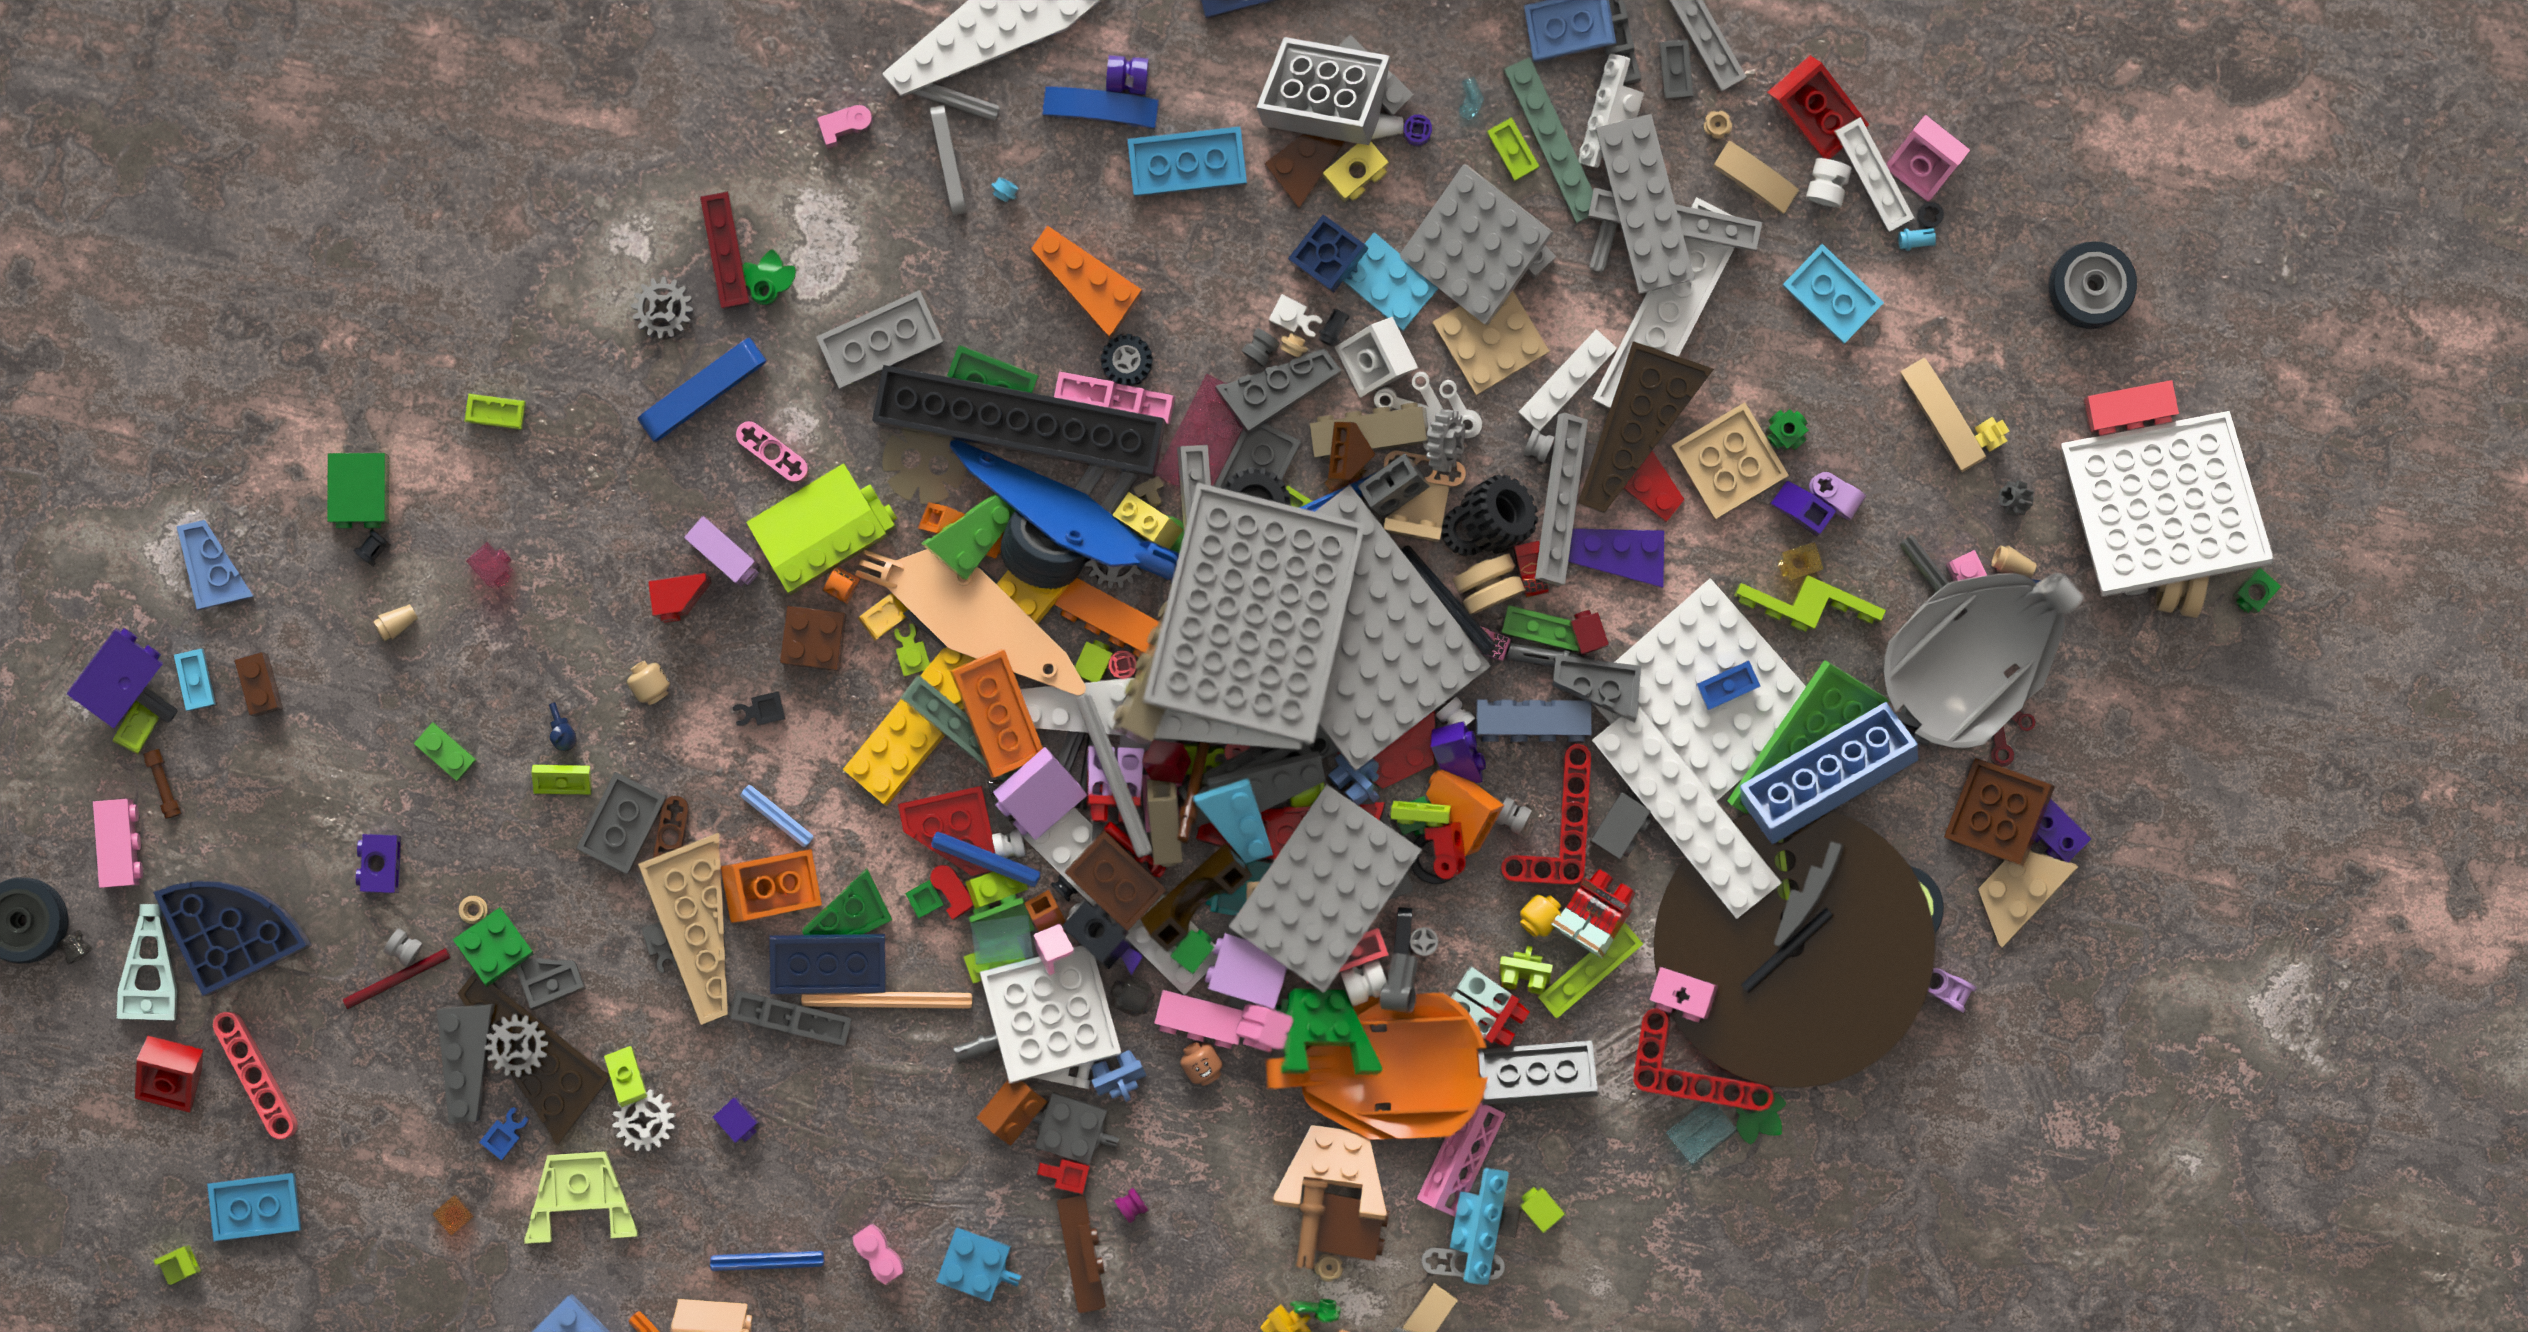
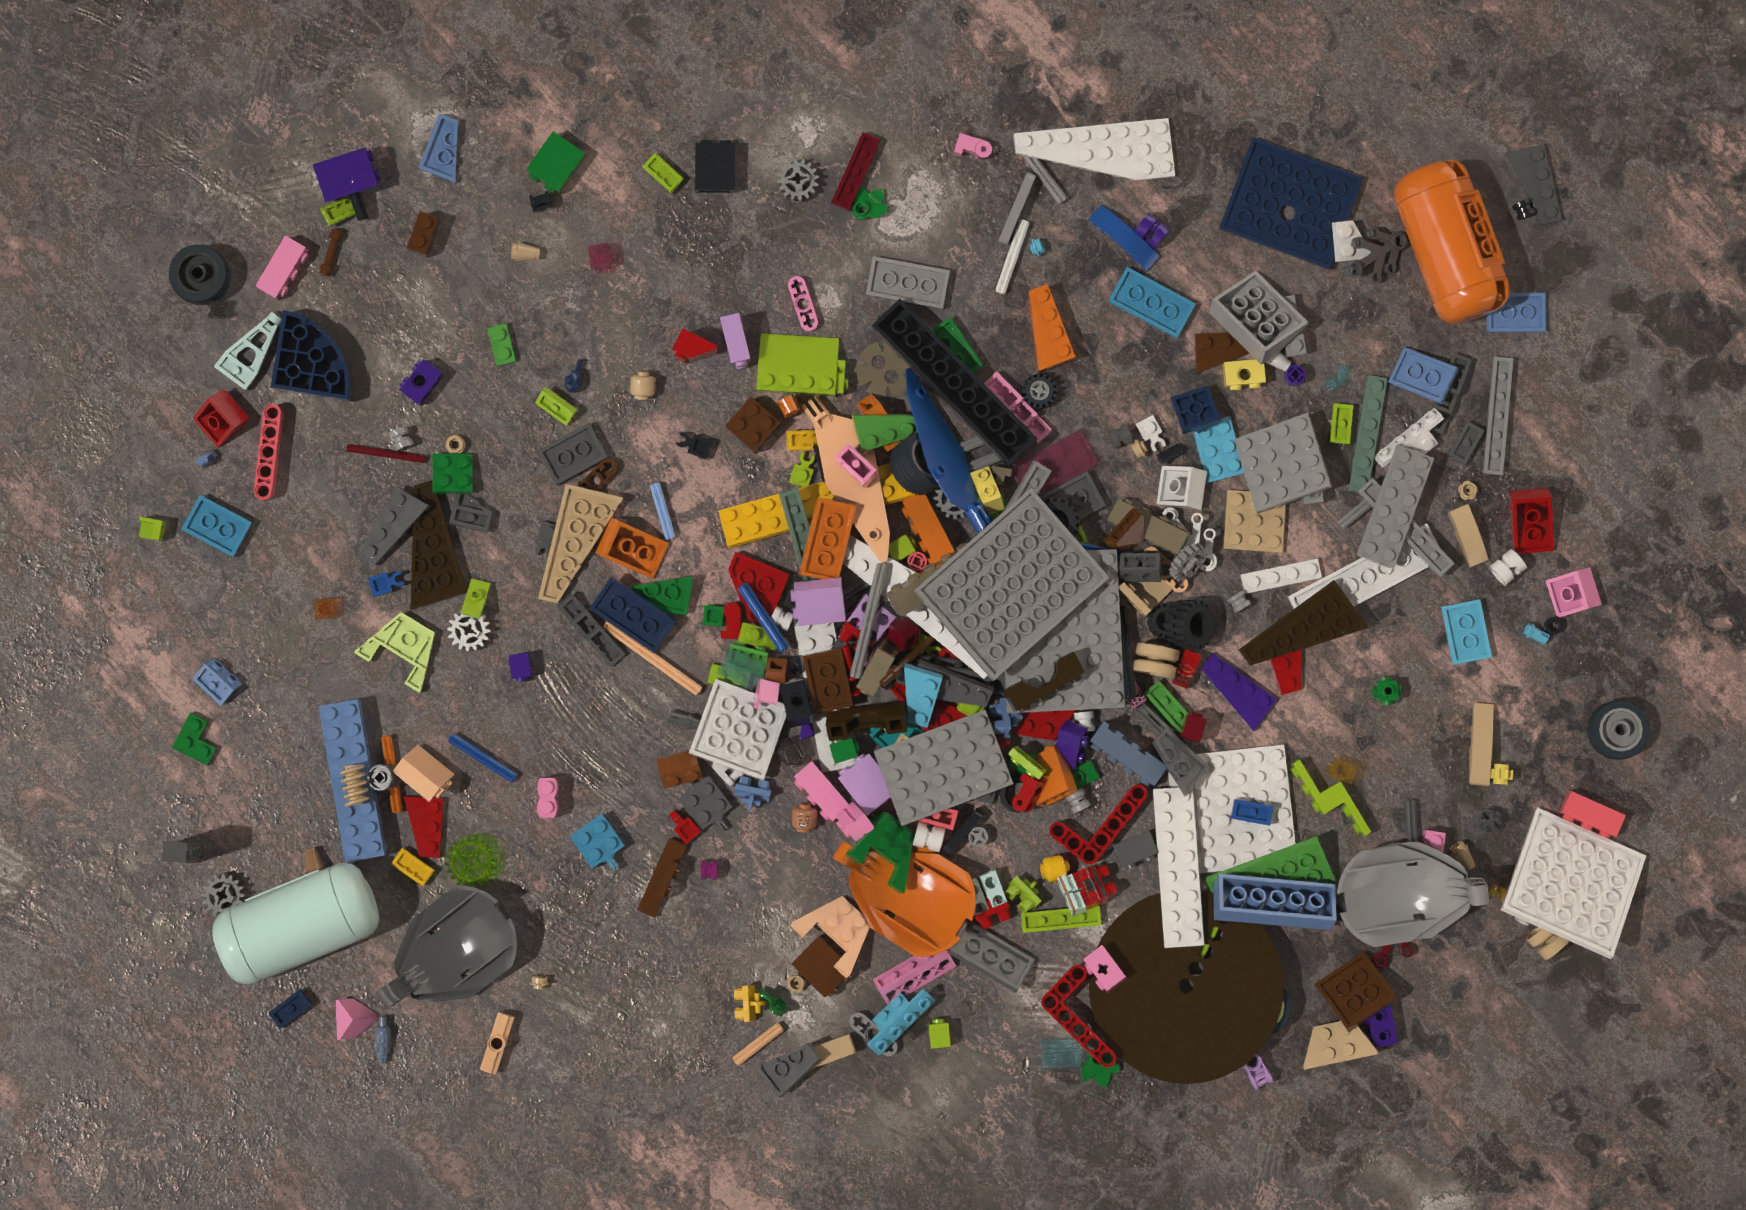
camera: 30 degrees right, 0 degrees up
medium azure plate [174,649,216,711] -> none
light grey gear [485,1014,548,1077] -> none
blue beam [637,338,767,442] -> none
dark grey wing [1215,348,1341,434] -> none
medium nougat pin [1296,1179,1328,1269] -> none
dark grey piece [1380,953,1418,1013] -> none
light grey plate [1535,413,1588,586] -> none
tan plate [1671,402,1789,520] -> none
black bar [1741,908,1834,993] -> none
dark purple slope [1770,481,1836,537] -> none
dark grey slope [1774,842,1845,947] -> none
lavender piece [1809,472,1866,520] -> none
white plate [1835,118,1914,232] -> none
green brick [2233,568,2281,614] -> none
none -> medium blue tile [196,450,218,468]
none -> black brick [695,140,735,193]
none -> bright pink brick [835,444,878,489]
none -> white axle [996,219,1029,294]
none -> dark brown arch [1002,651,1085,713]
none -> green plate [1071,760,1100,789]
none -> clear yellow arm [1488,884,1507,904]

